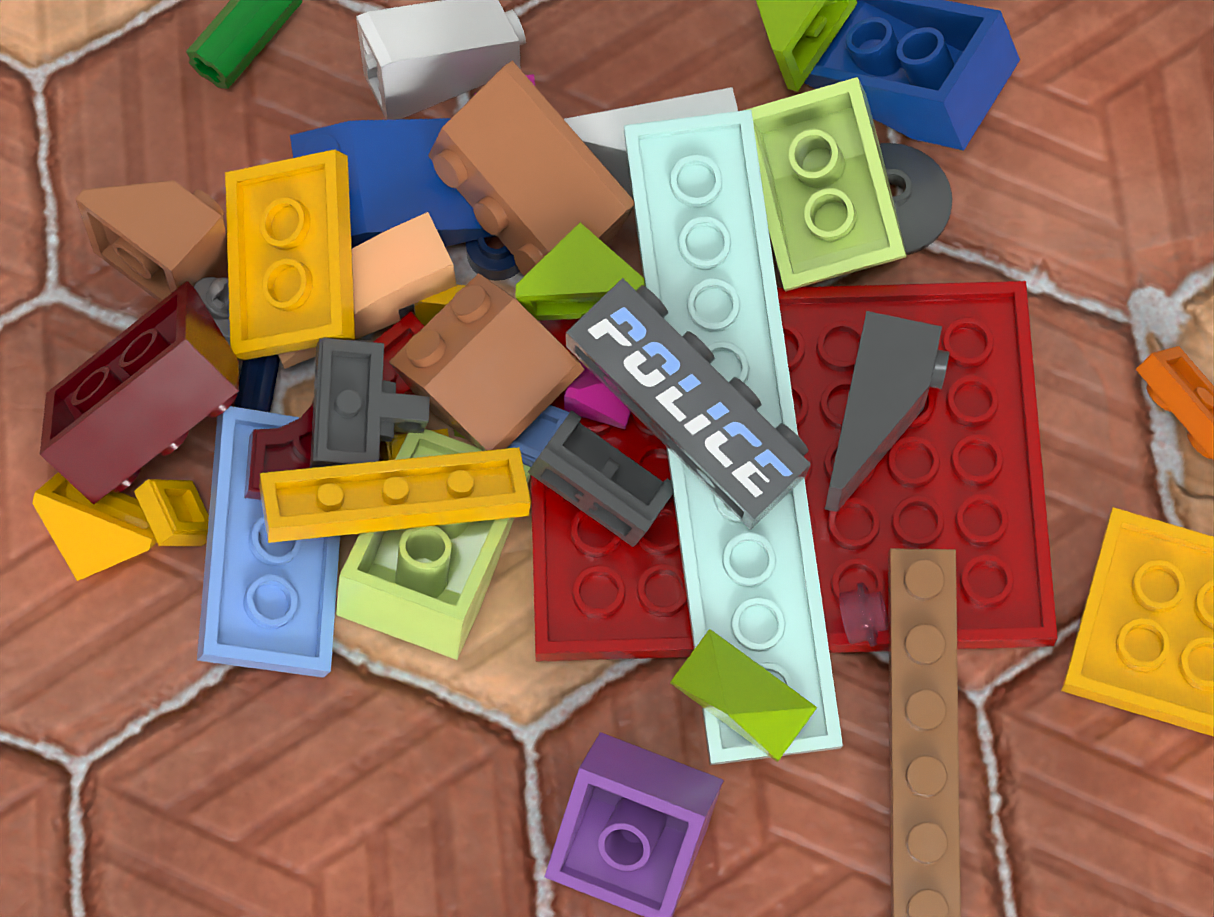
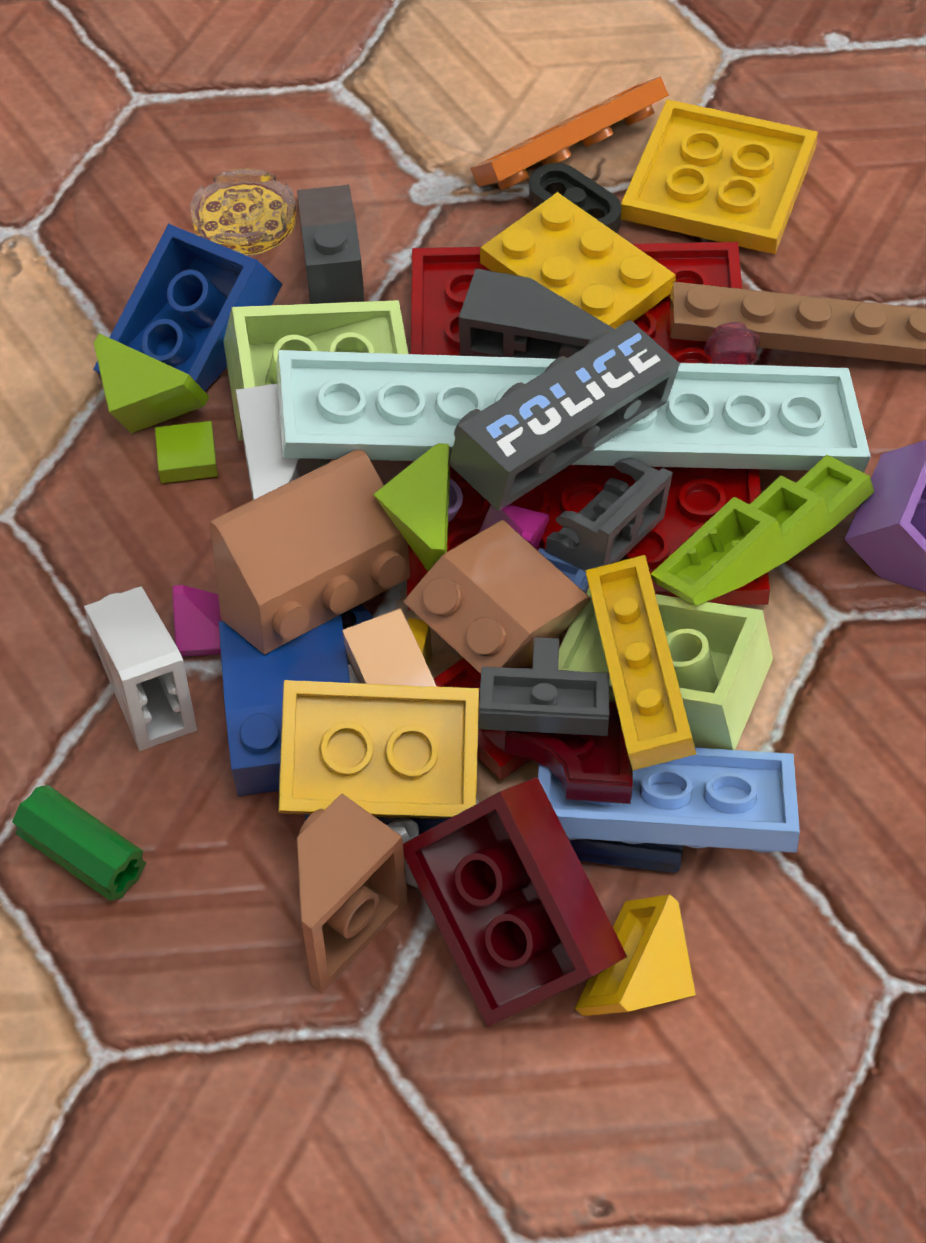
camera: 85 degrees left, 15 degrees down
yellow tile [134,479,209,546] -> none
lime slope [670,629,817,762] -> none
none -> lime tile [155,421,218,484]
none -> clear tile [190,168,297,256]
none -> dark grey slope [297,185,365,304]
none -> yellow plate [480,192,676,329]
none -> pearl dark grey plate [529,163,621,233]
none -> lime slope [650,454,875,606]

